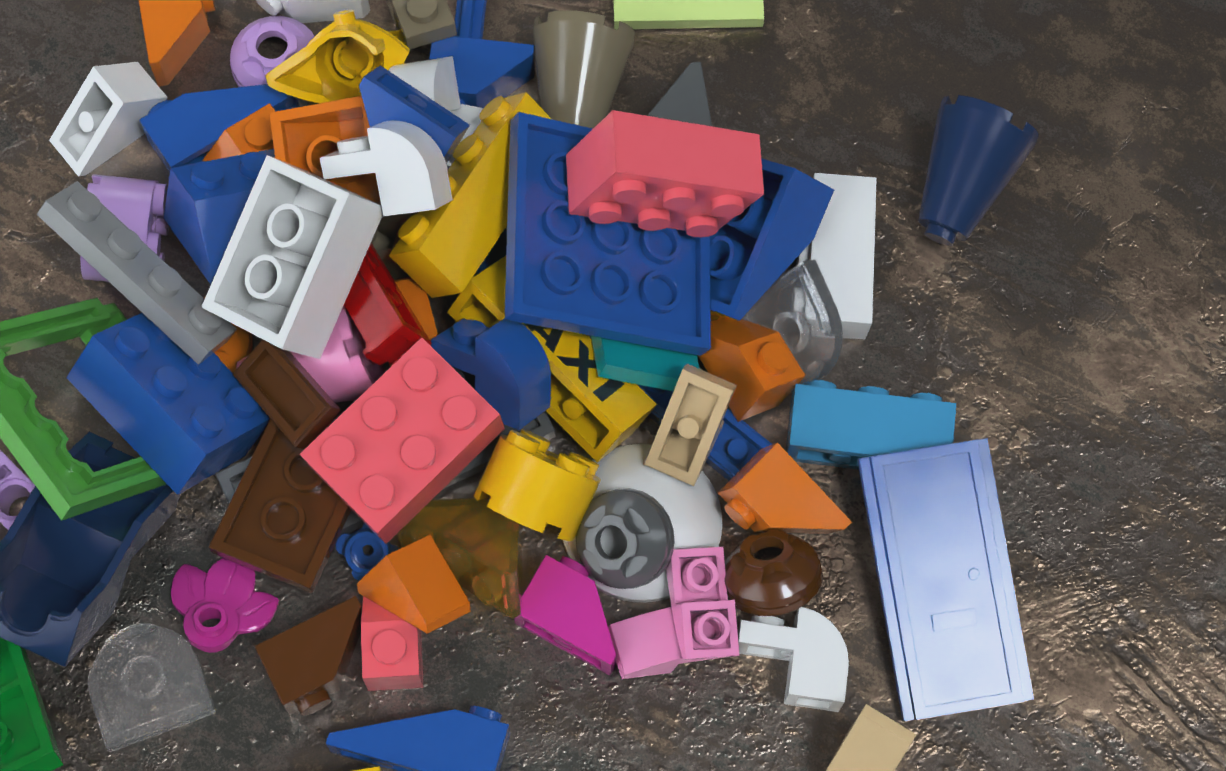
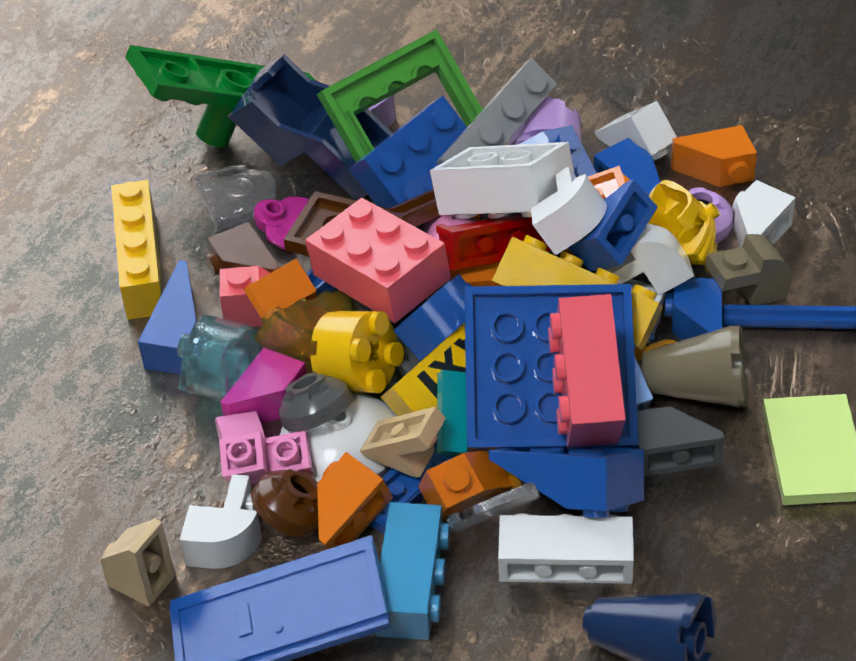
camera: 95 degrees right, 25 degrees down
none -> clear light blue brick [177,315,262,401]

